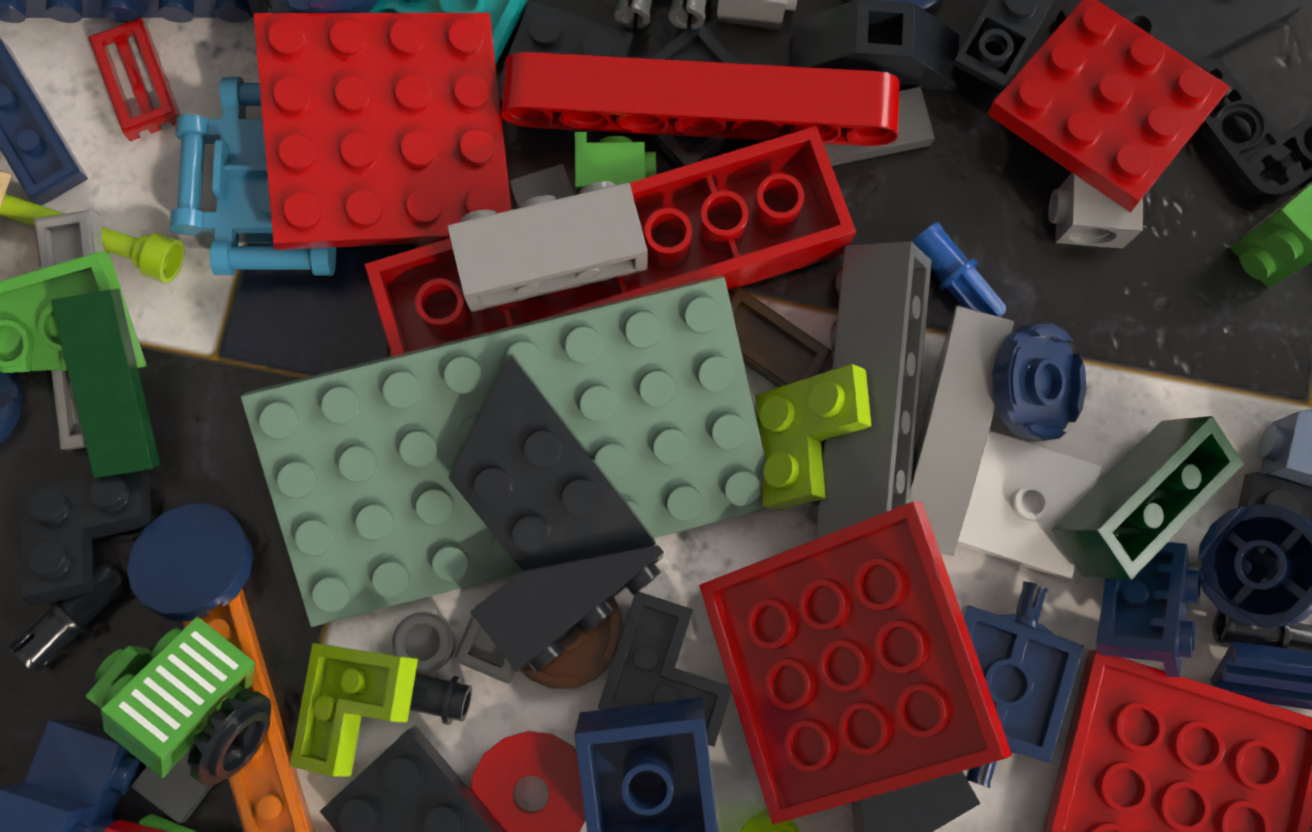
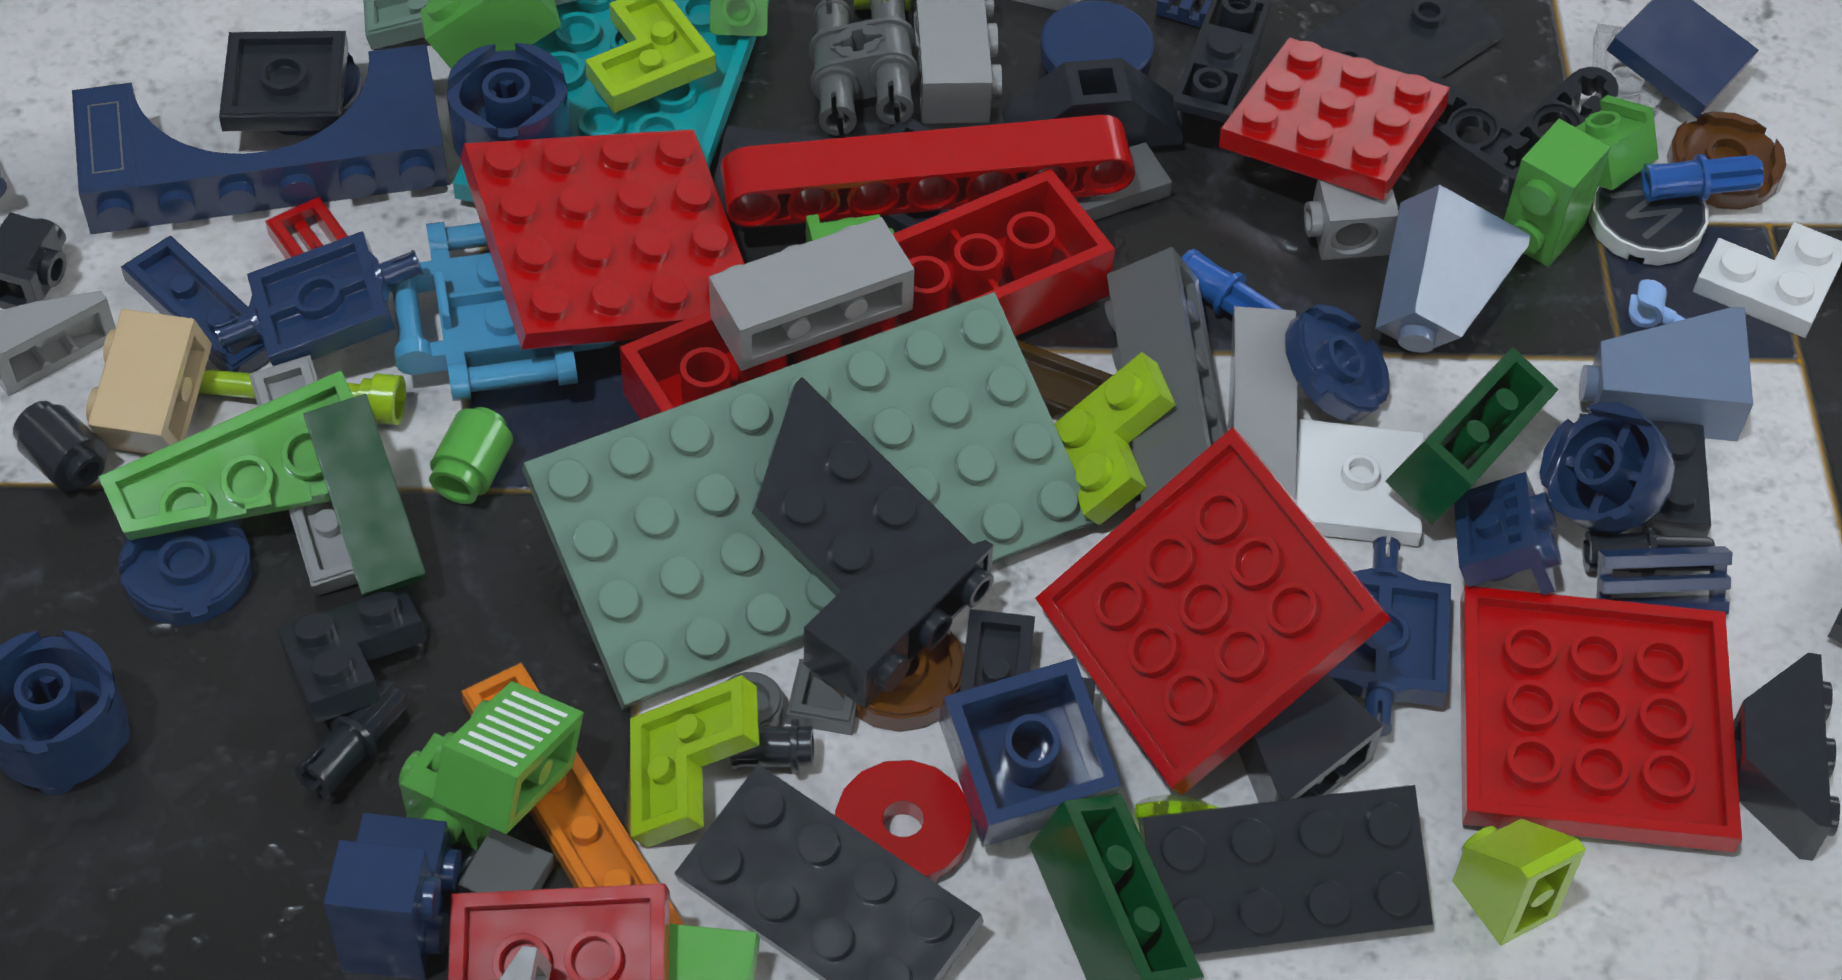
camera: 10 degrees left, 25 degrees down
dark blue tile [127,503,254,621] -> none
black gear [187,688,272,786] -> none
none -> dark blue plate [214,231,424,366]
none -> bright green brick [429,407,513,504]
none -> slope [1375,185,1530,353]

